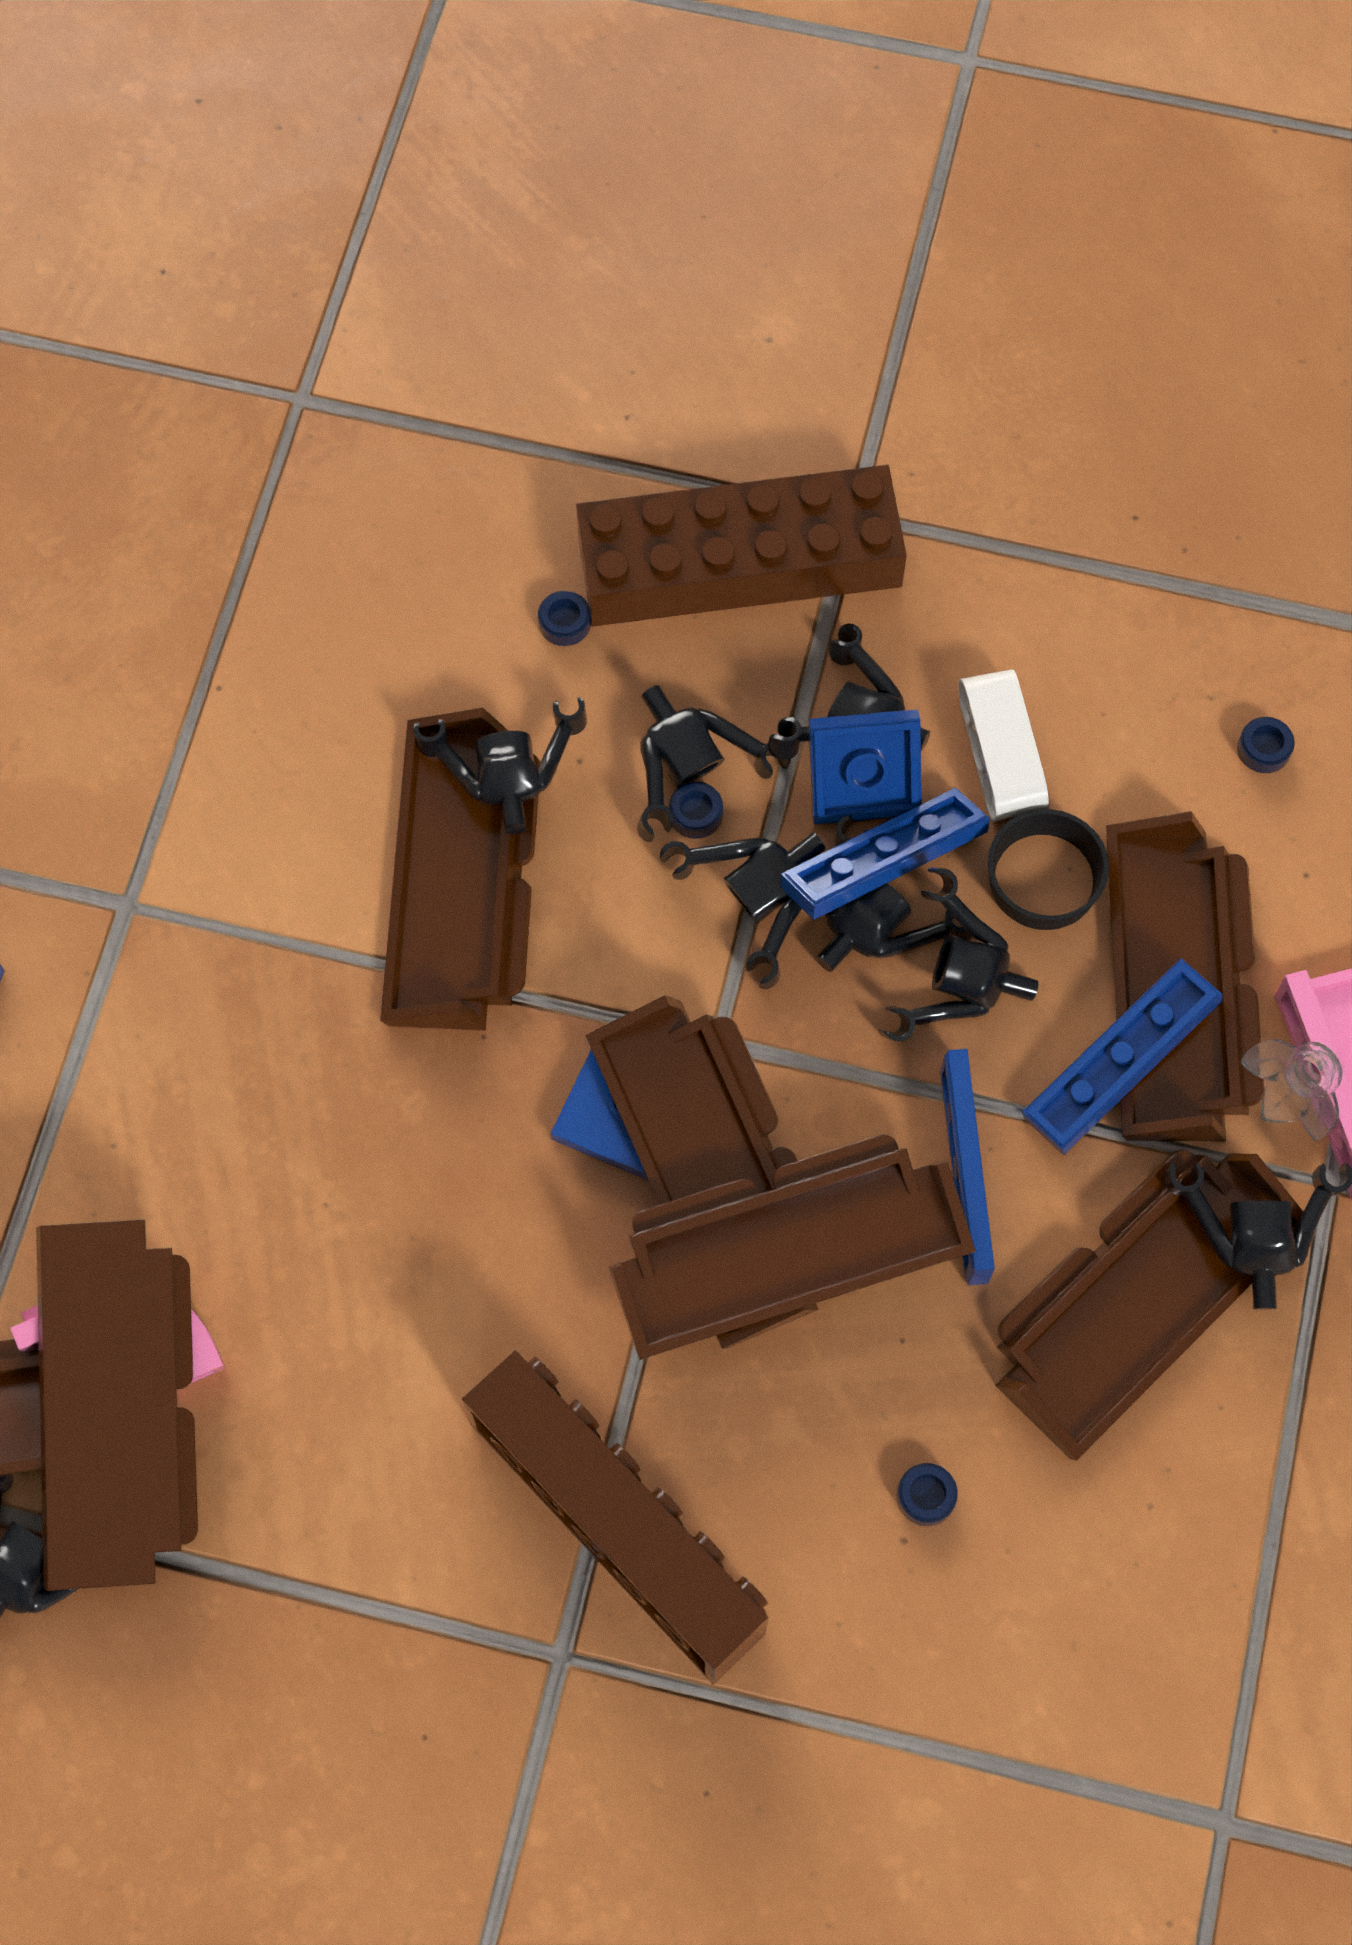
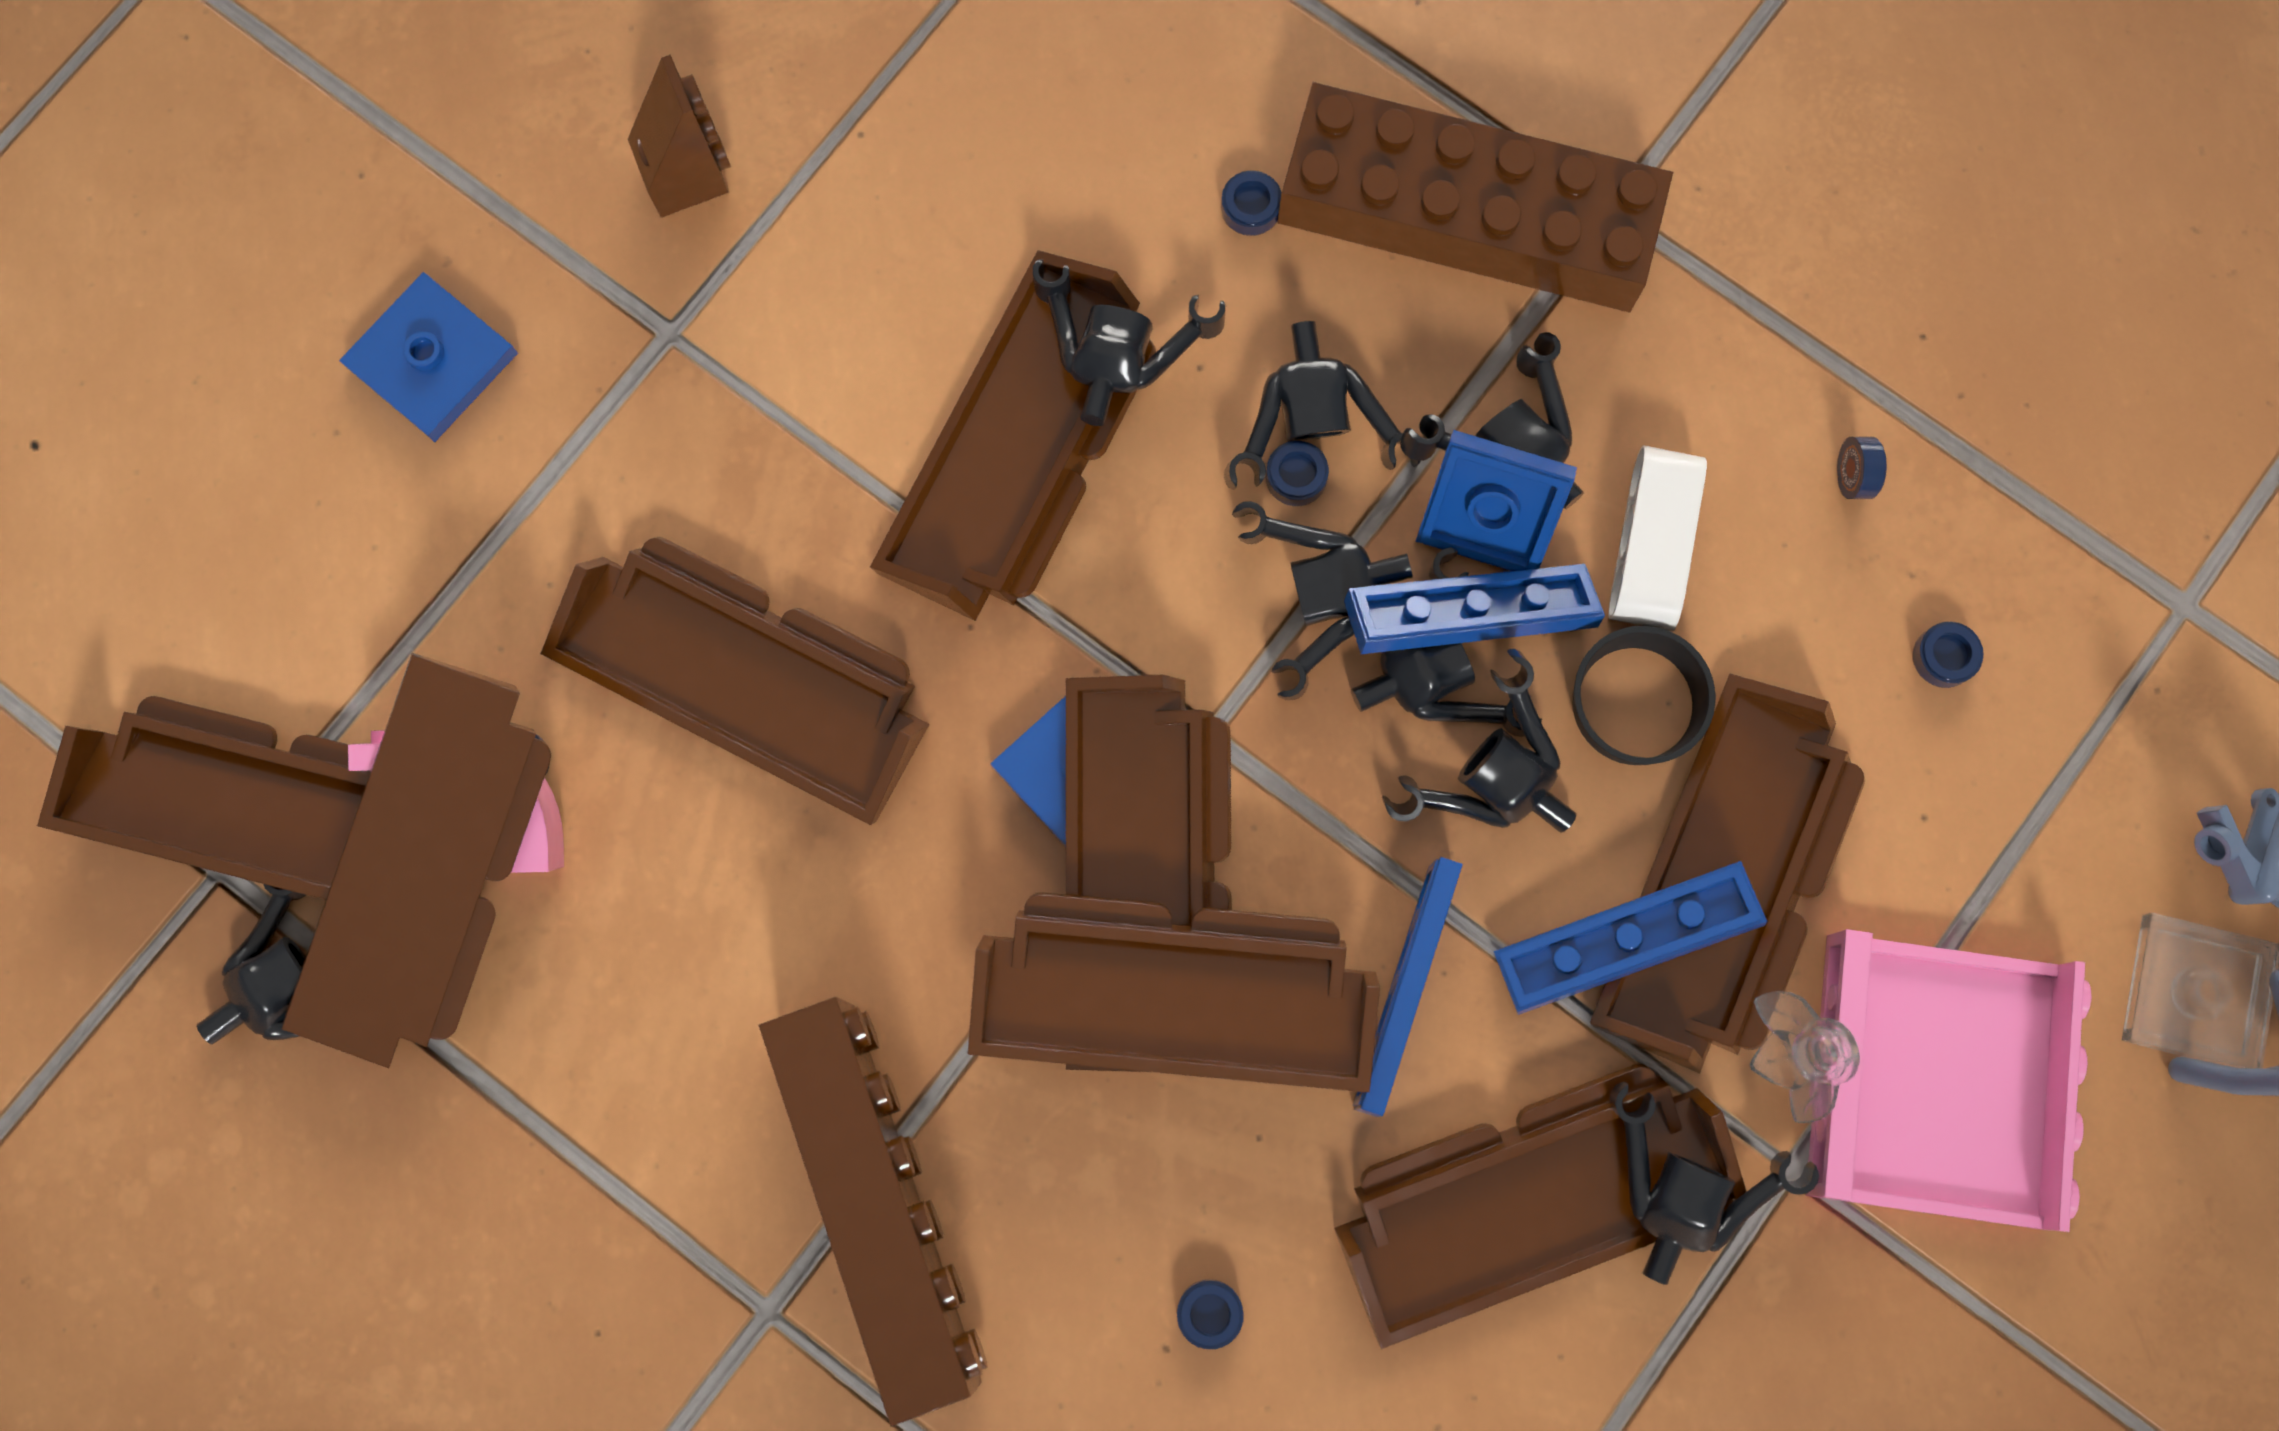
camera: 25 degrees right, 10 degrees up
none -> reddish brown slope [540,537,929,825]
none -> reddish brown slope [628,54,731,218]
none -> dark blue tile [1837,436,1887,499]

